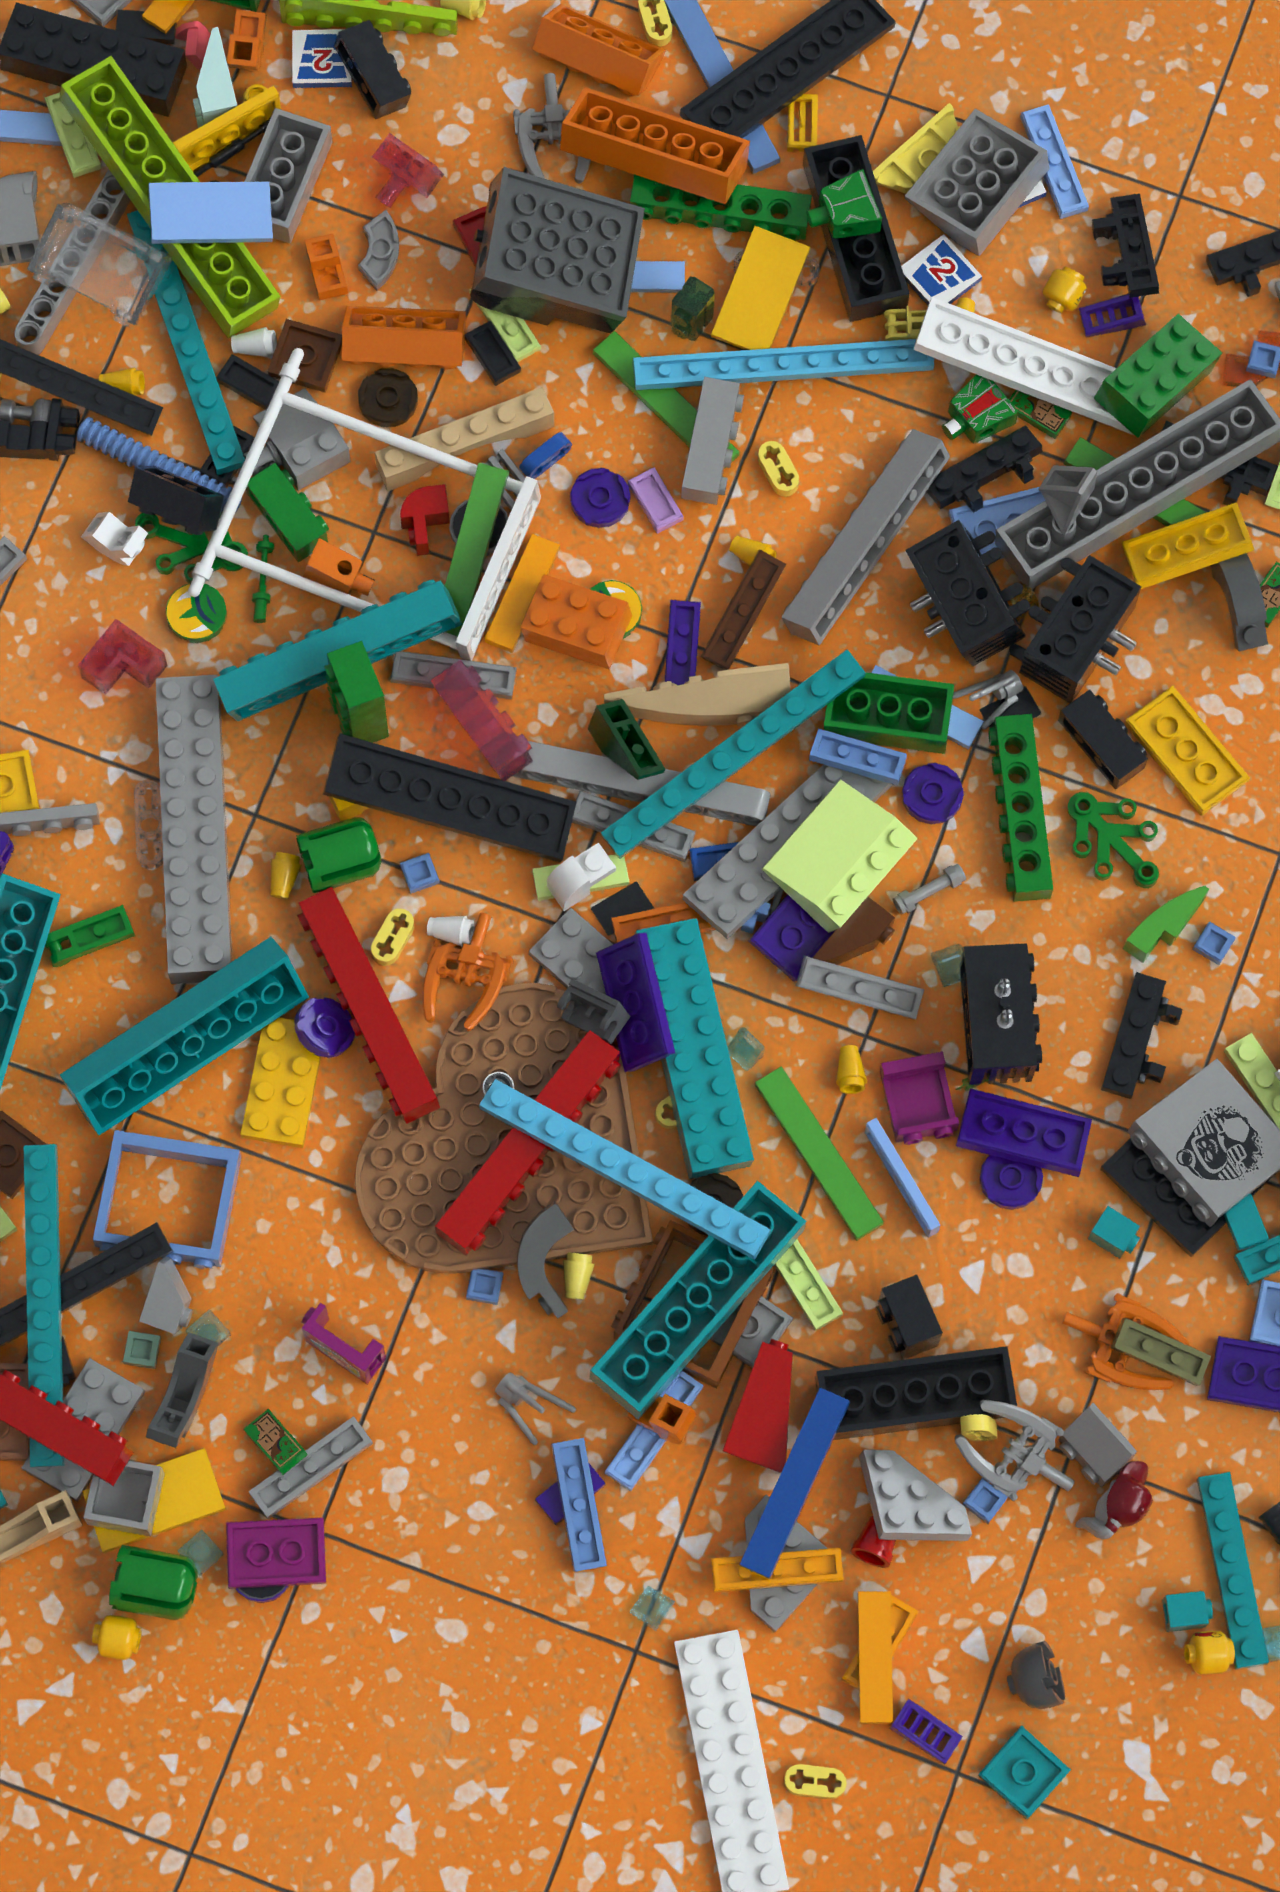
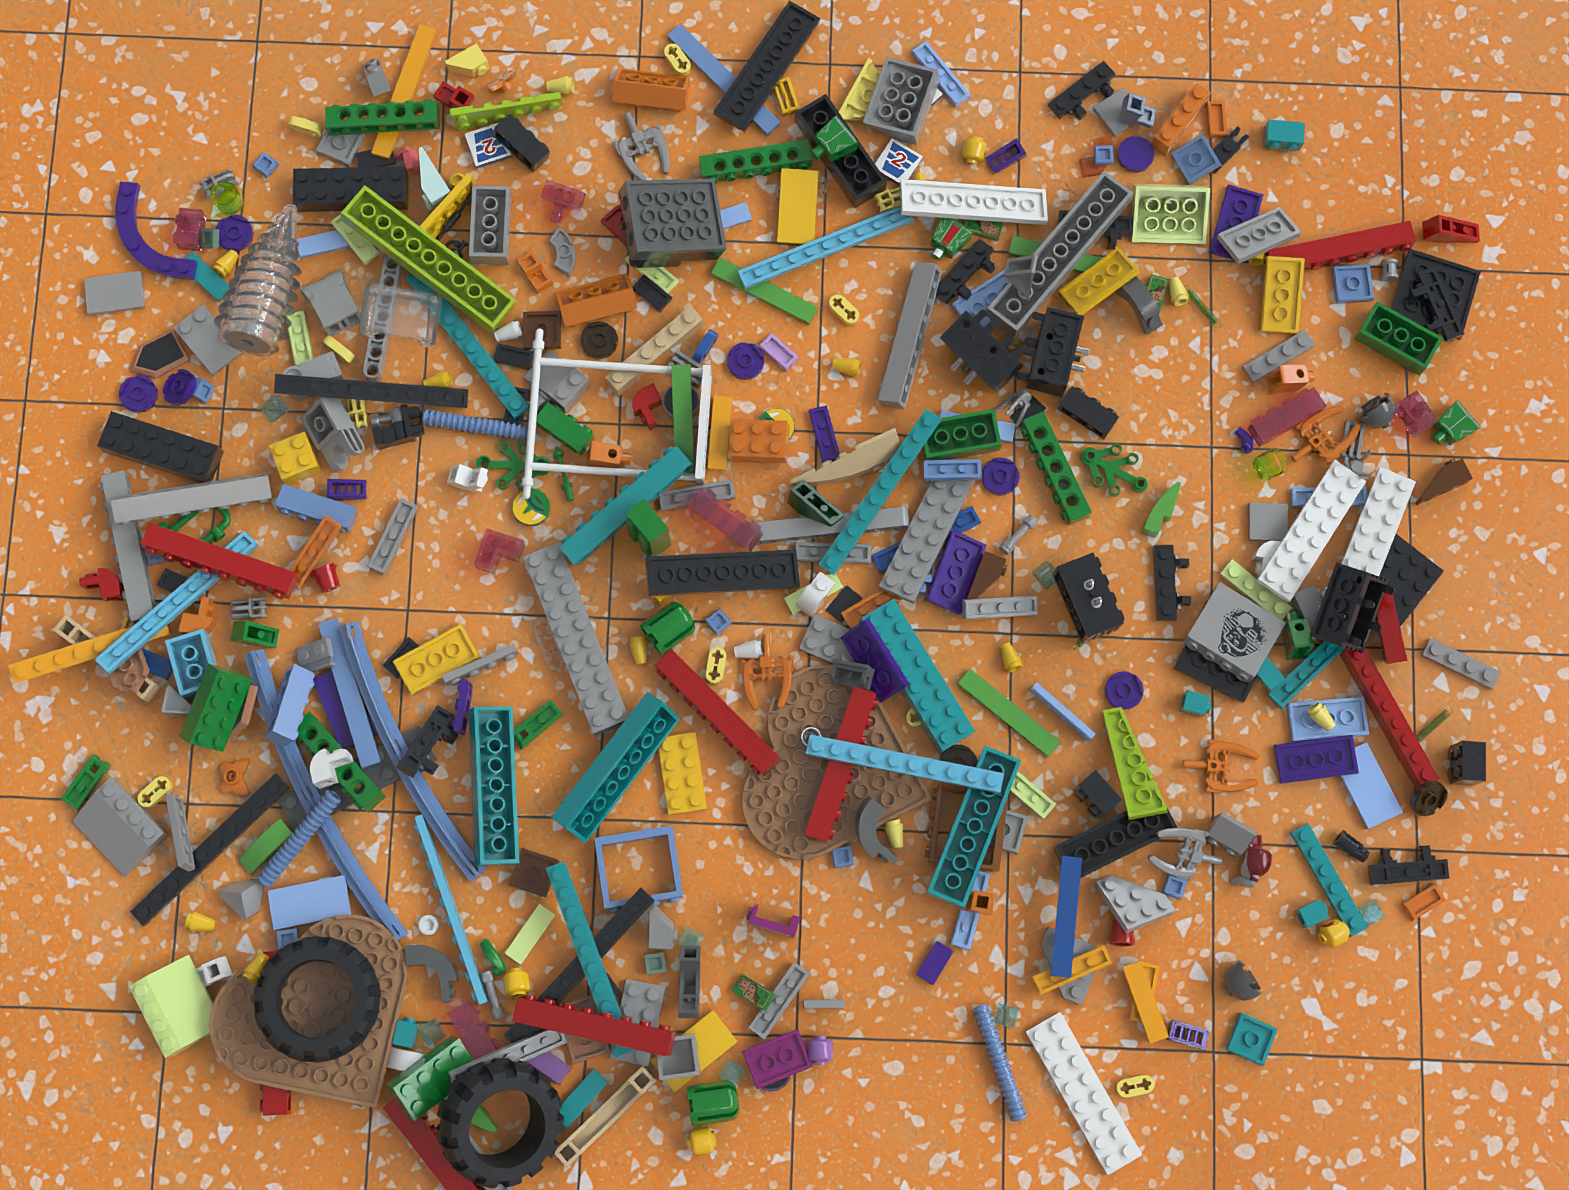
camera: 20 degrees left, 5 degrees up
black brick [128,466,224,535] -> none
light blue tile [148,182,273,244] -> none
orange brick [227,9,267,71] -> none
dark purple tile [294,997,355,1058] -> none
light grey plant [495,1372,576,1445] -> none
medium blue plate [551,1438,607,1572] -> none
orange brick [560,87,750,204] -> none
clear green brick [671,276,715,341] -> none
light grey brick [681,377,744,505] -> none
reddish brown tile [700,550,786,670] -> none
red slope [723,1339,793,1473] -> none
clear light blue slope [728,1027,765,1071] -> none
yellowish green slope [762,780,918,933] -> none
magenta panel [880,1051,959,1145] -> none
dark purple tile [956,1089,1092,1177] -> none
light yellow beam [960,1414,998,1441] -> none
black hinge [1092,193,1159,298] -> none
green brick [1094,314,1222,438] -> none
olive plate [1111,1318,1211,1386] -> none
yellow tile [1124,686,1250,816] -> none
medium blue tile [1192,922,1236,965] -> none
none -> light grey tile [804,1000,844,1008]
none -> medium lavender head [807,1036,833,1064]
none -> medium blue piece [972,1004,1028,1122]
none -> lime wing [1102,707,1167,820]

